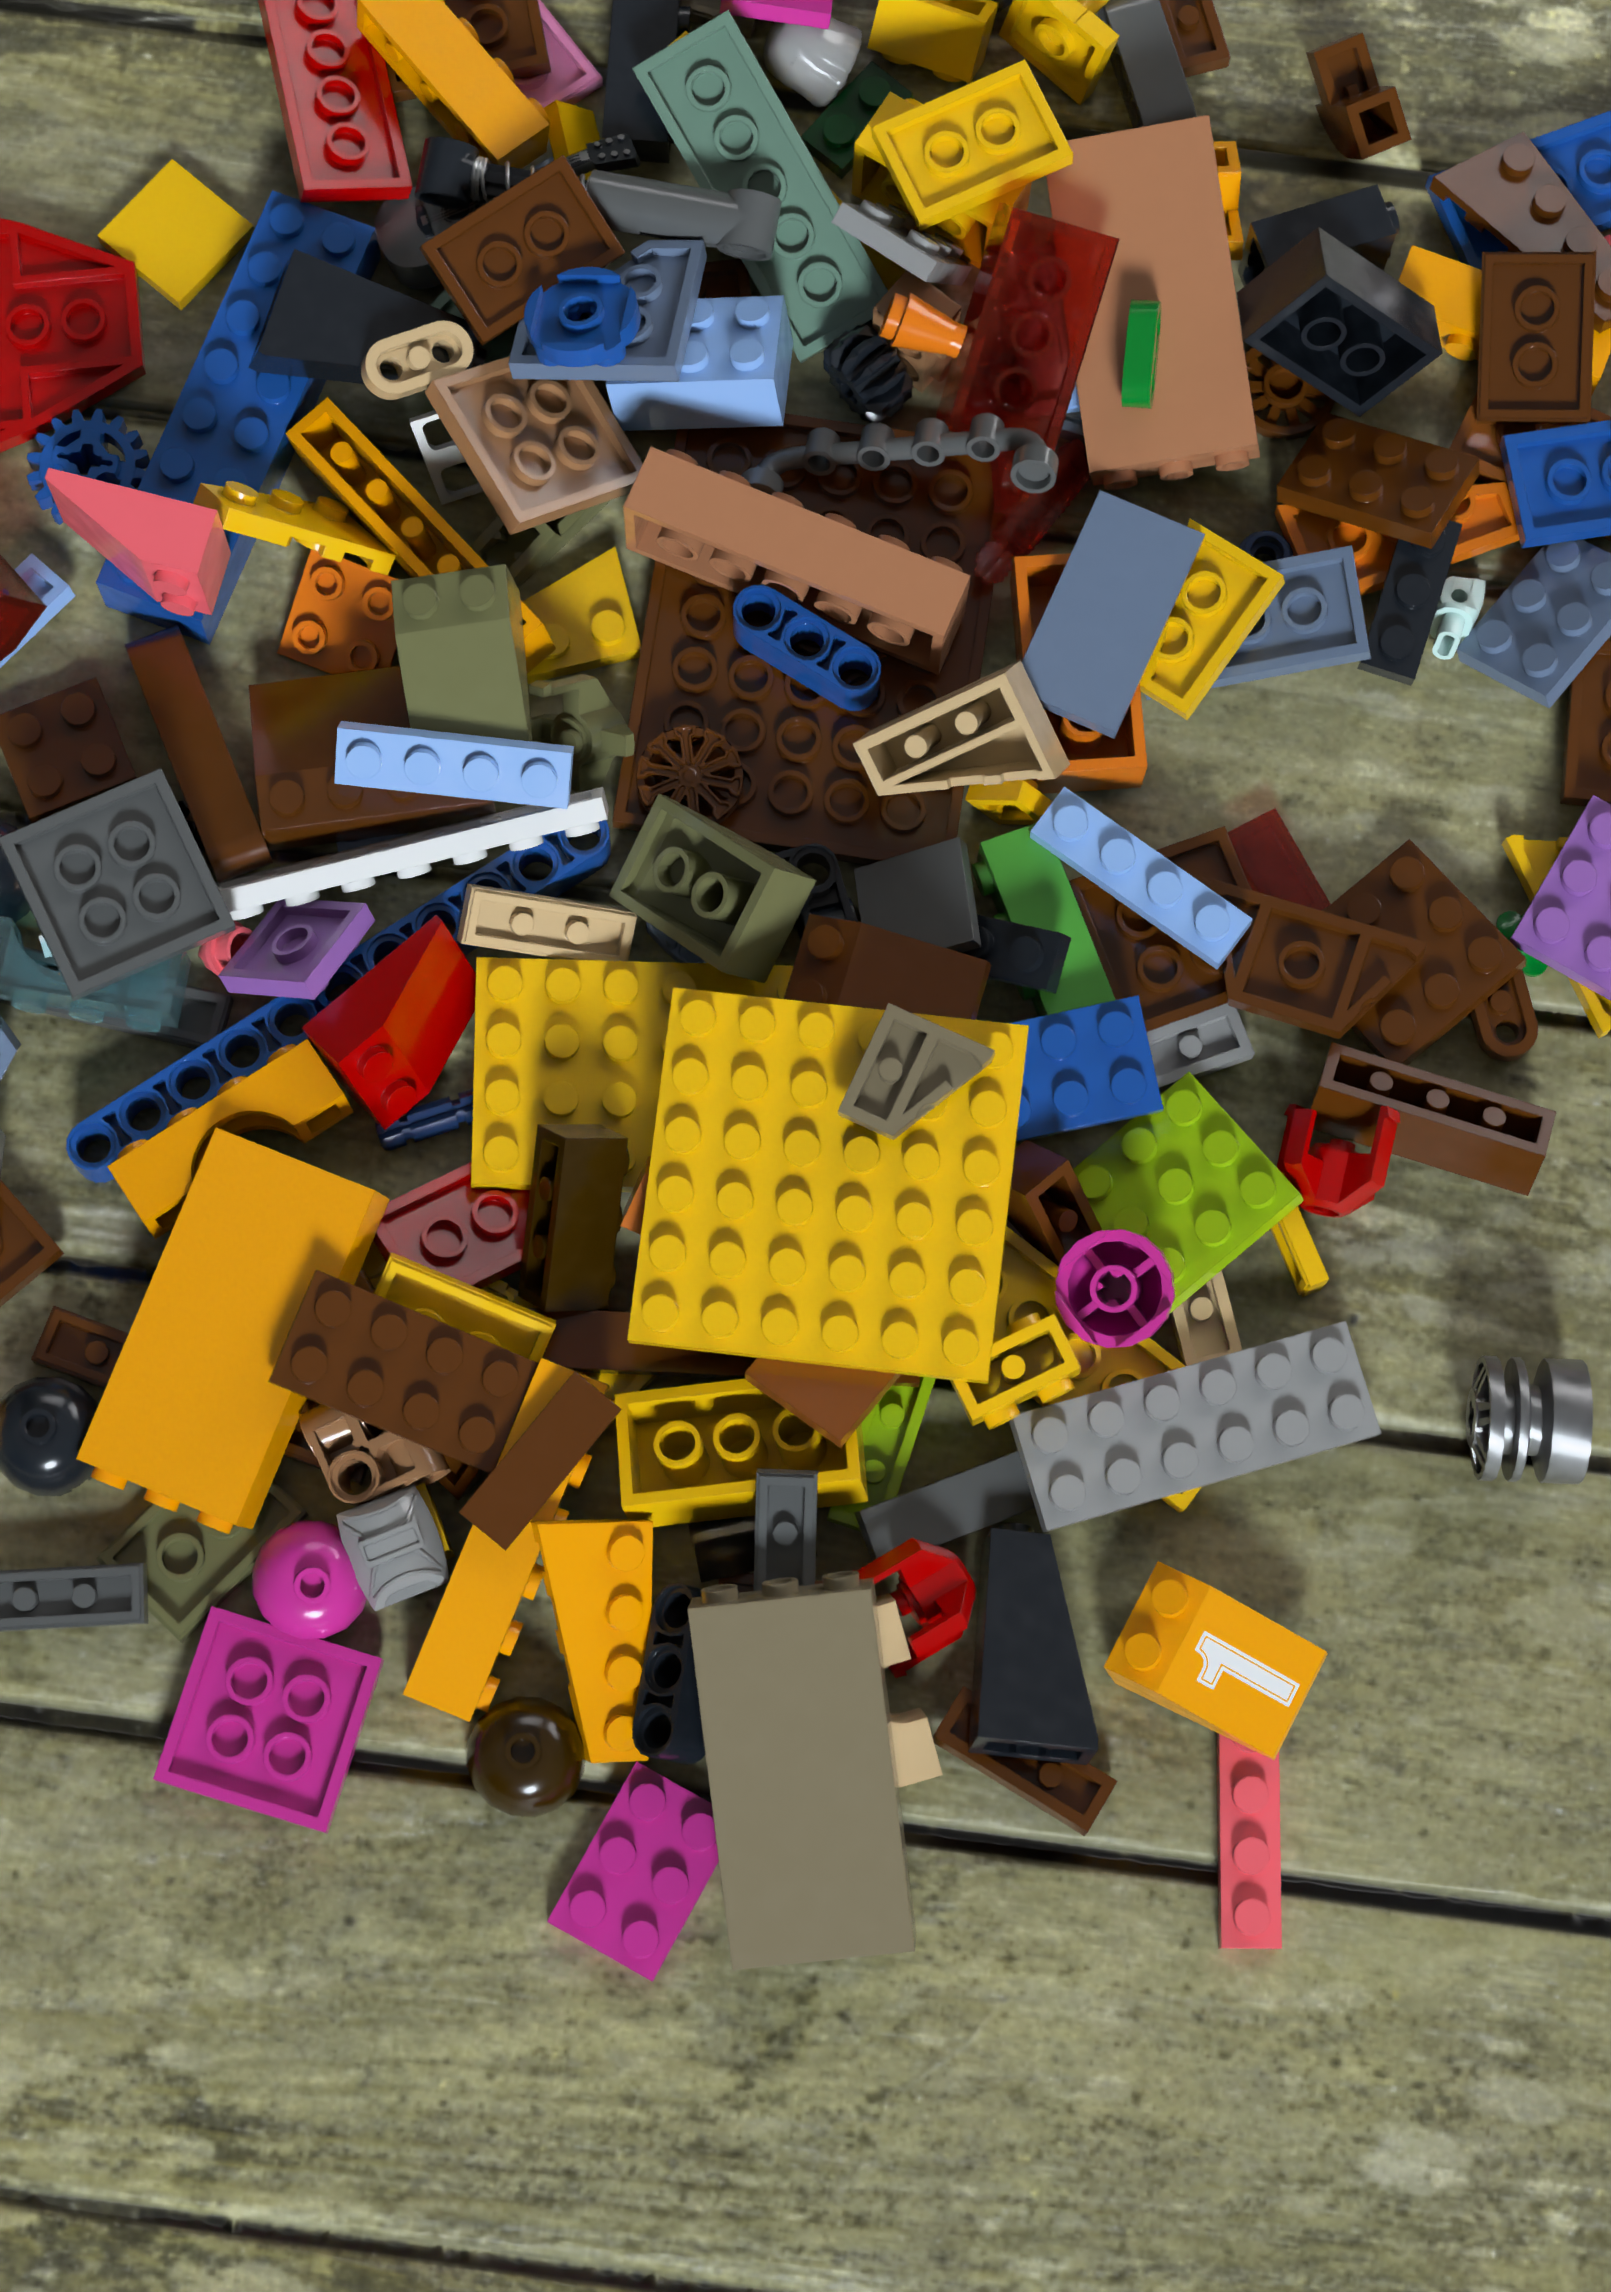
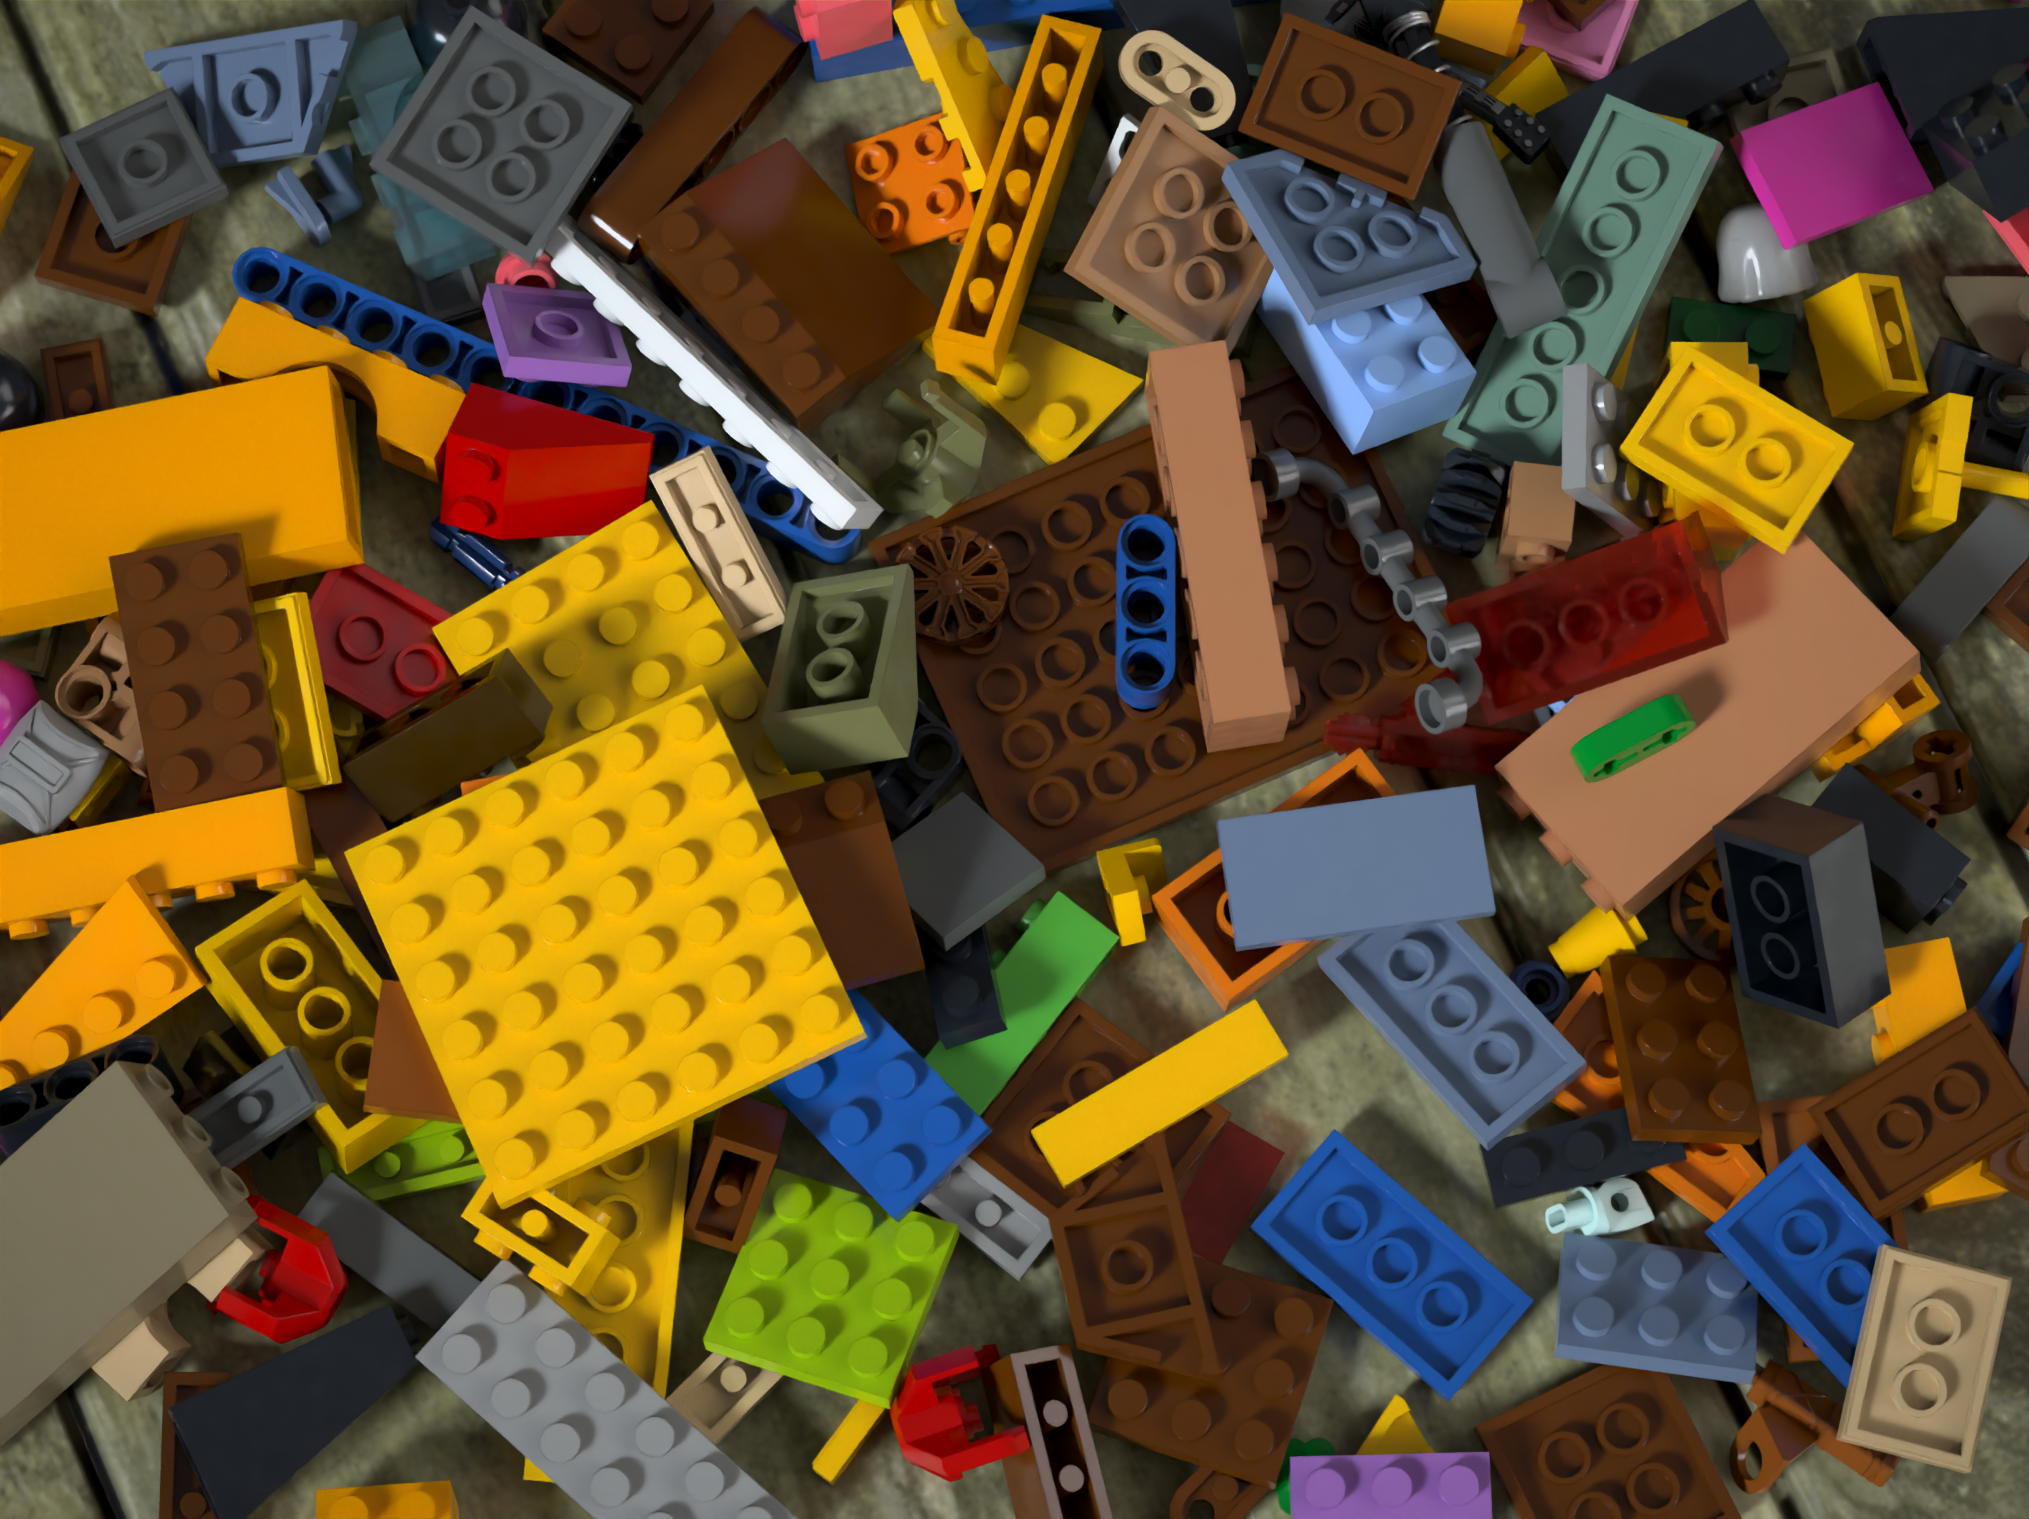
camera: 60 degrees right, 0 degrees up
light blue plate [334,721,574,809] -> none
olive slope [391,564,532,741] -> none
reddish brown tile [459,1371,622,1551] -> none
blue plate [524,267,641,367] -> none
dark tan wing [838,1003,995,1140] -> none
tan wedge [853,660,1071,796] -> none
orange cone [879,292,968,359] -> none
light blue plate [1030,786,1253,969] -> none
dark pink cylinder [1055,1229,1175,1348] -> none
yellow wing [1140,518,1285,721] -> none
none -> sand blue piece [265,143,364,247]
none -> yellow tile [1031,999,1289,1189]
none -> blue plate [1248,1129,1534,1402]
none -> yellow cone [1547,906,1648,980]
none -> reddish brown piece [1853,729,1979,831]

